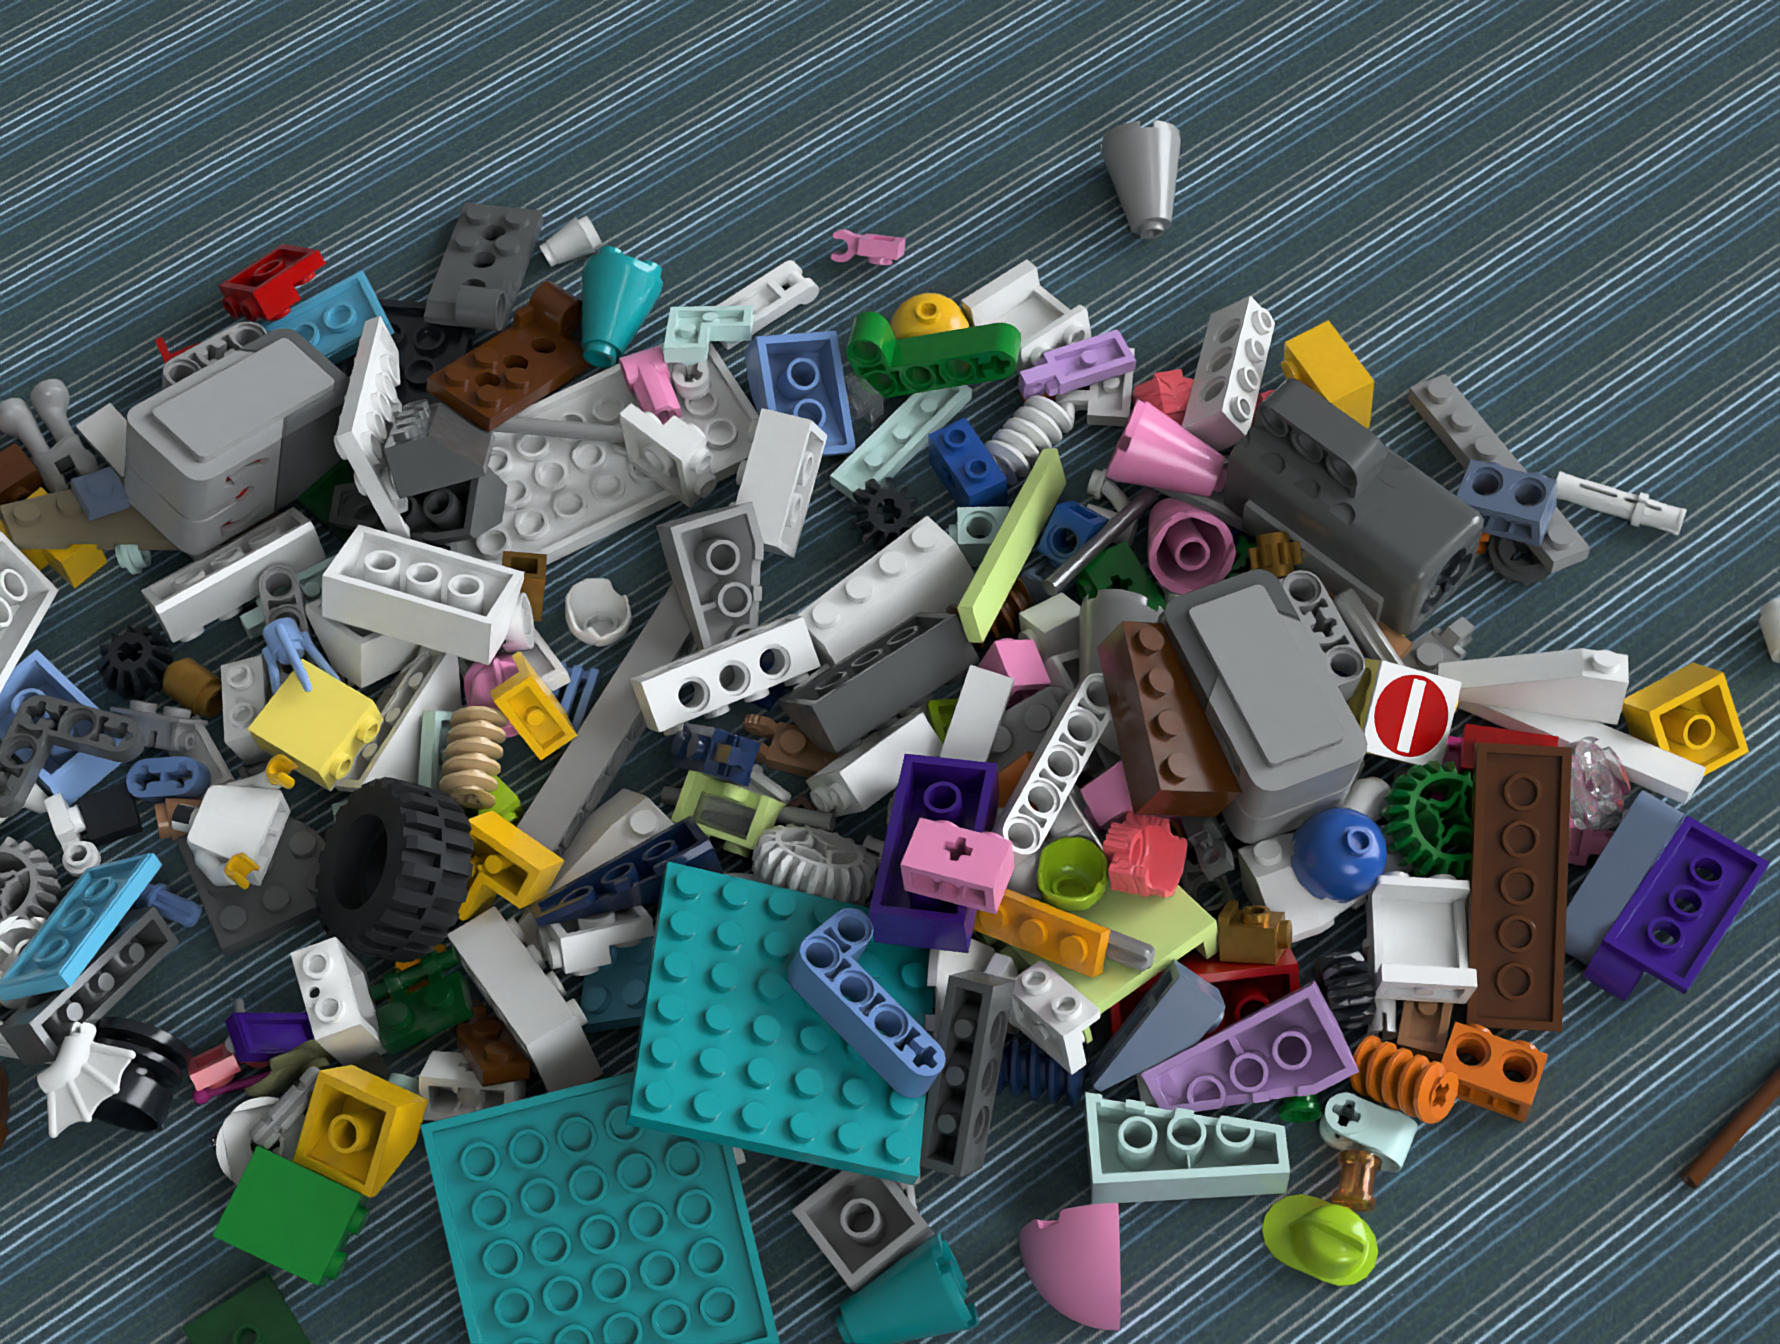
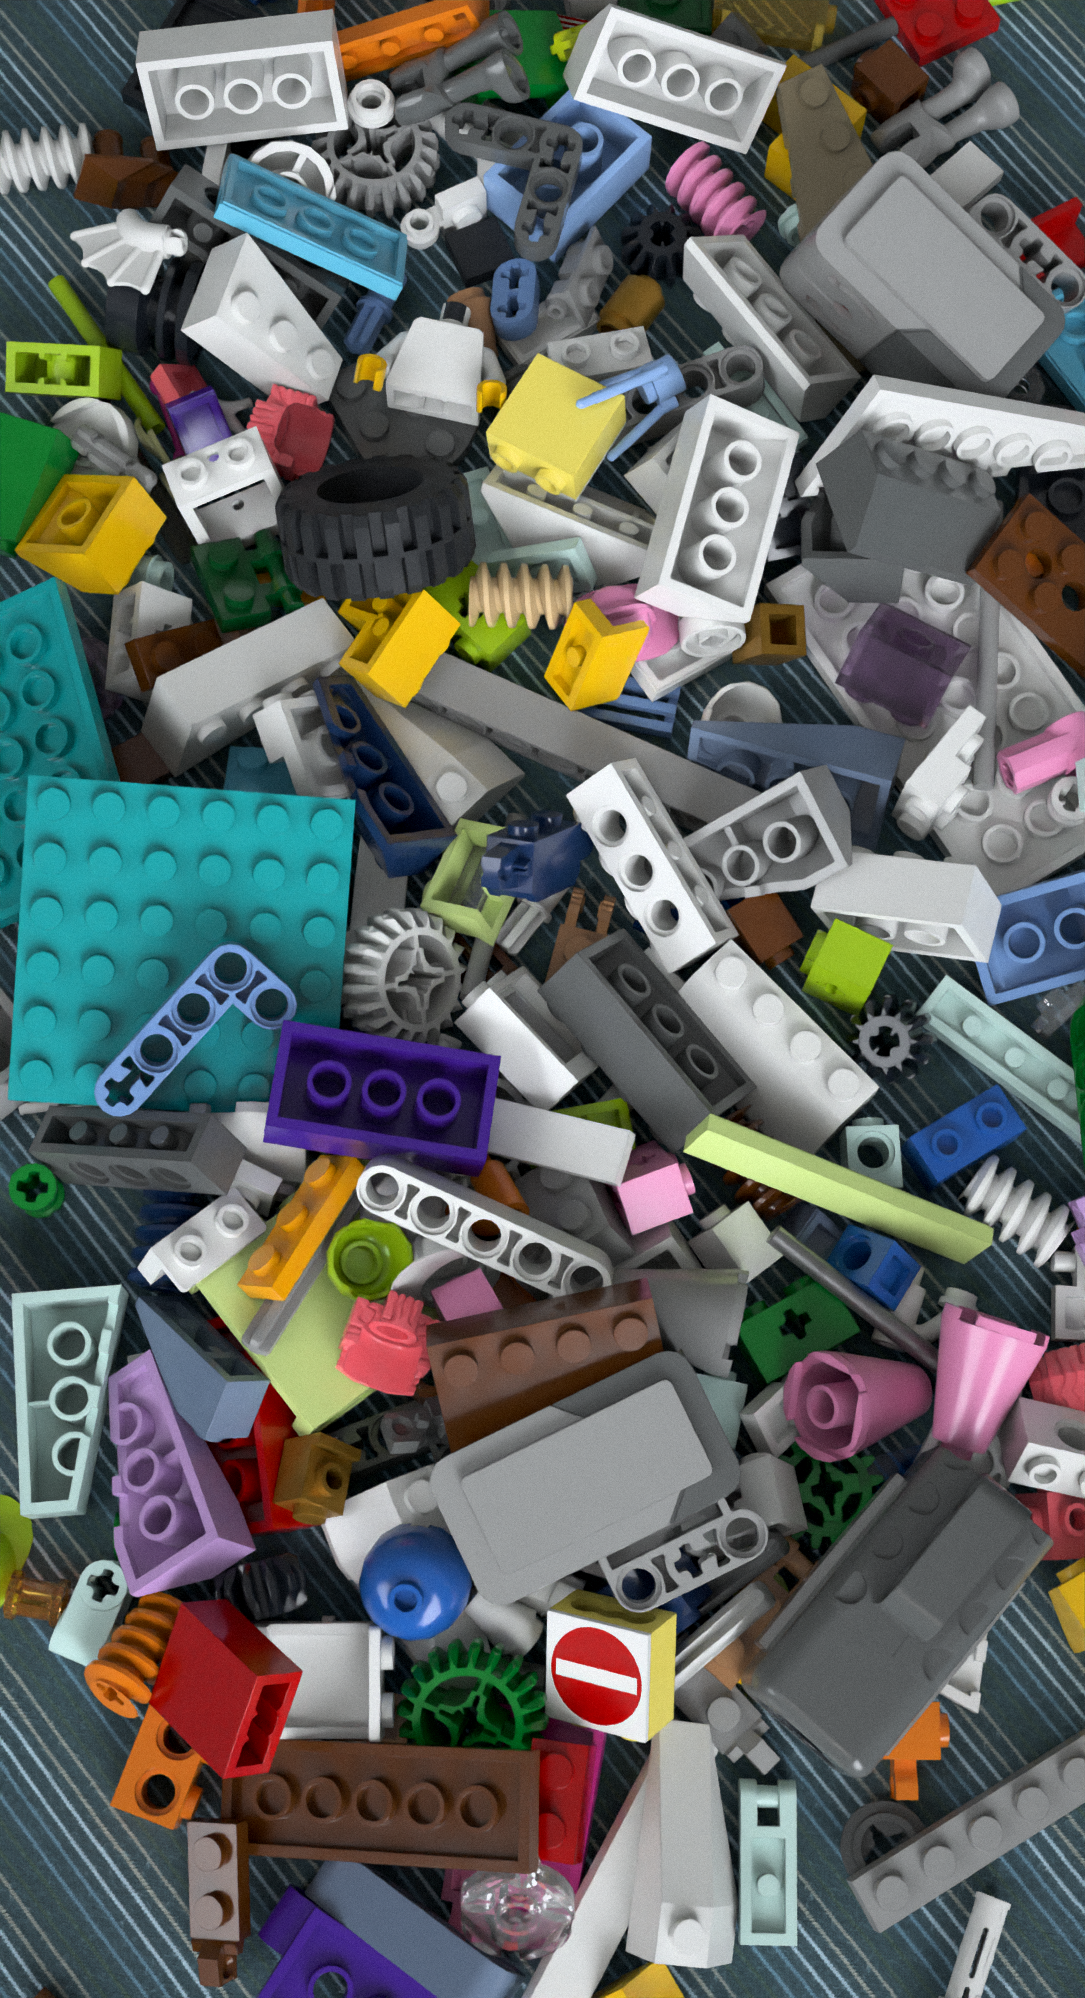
camera: 80 degrees right, 15 degrees up
sand blue plate [71,466,130,521] -> none
bright pink brick [900,818,1015,914] -> none
pearl gold gear [1248,532,1303,579] -> none
sand blue brick [1456,459,1557,547] -> none
none -> lime brick [5,341,122,400]
none -> green bush [9,1163,66,1219]
none -> lime bar [48,275,165,435]
none -> red brick [148,1599,303,1779]
none -> white wedge [181,232,343,404]
none -> hinge [187,1817,251,1987]
none -> coral hair [247,384,335,481]
none -> bright pink piece [665,141,767,241]
none -> sand blue wedge [687,720,906,851]
none -> reddish brown brick [726,893,804,970]
none -> light aqua plate [738,1778,797,1946]
none -> lime brick [799,918,893,1015]
none -> clear purple slope [835,603,972,729]

